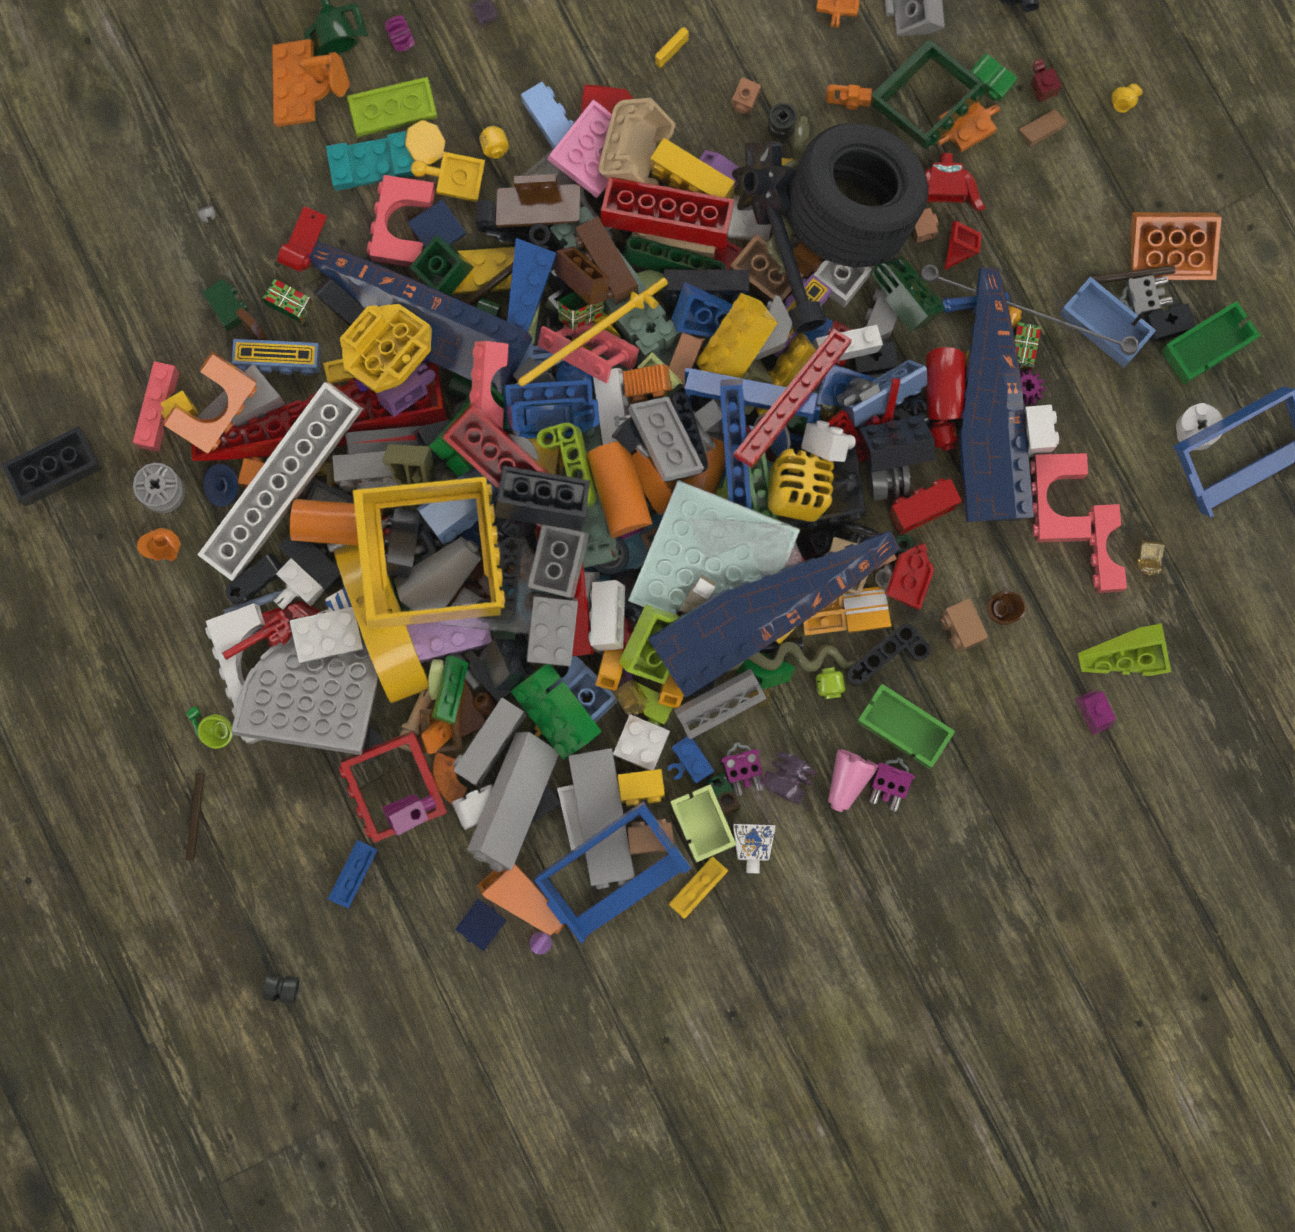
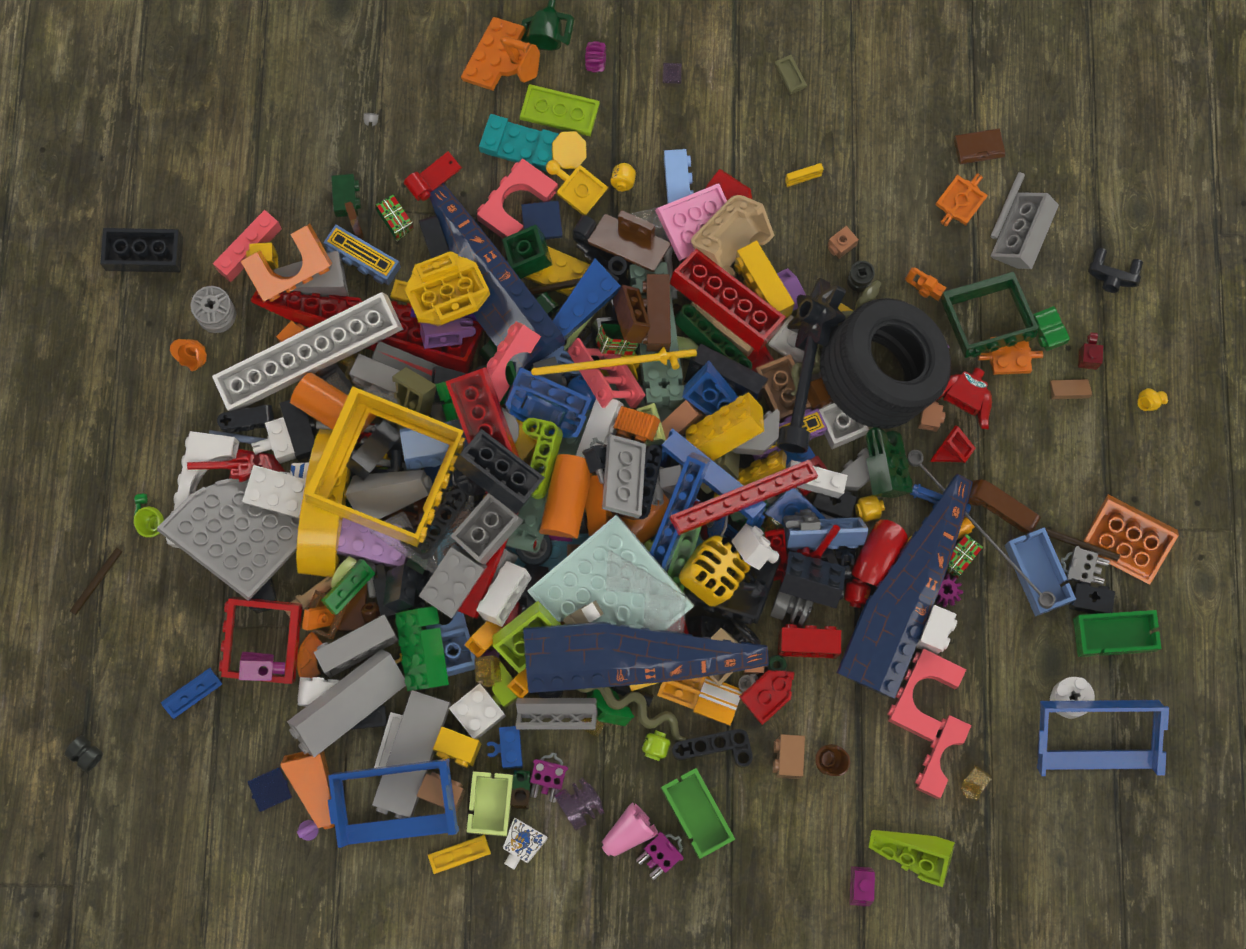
camera: 25 degrees right, 5 degrees down
dark blue dish [204,464,239,507] -> none
none -> yellow head [855,495,885,522]
none -> reddish brown beam [968,479,1041,534]

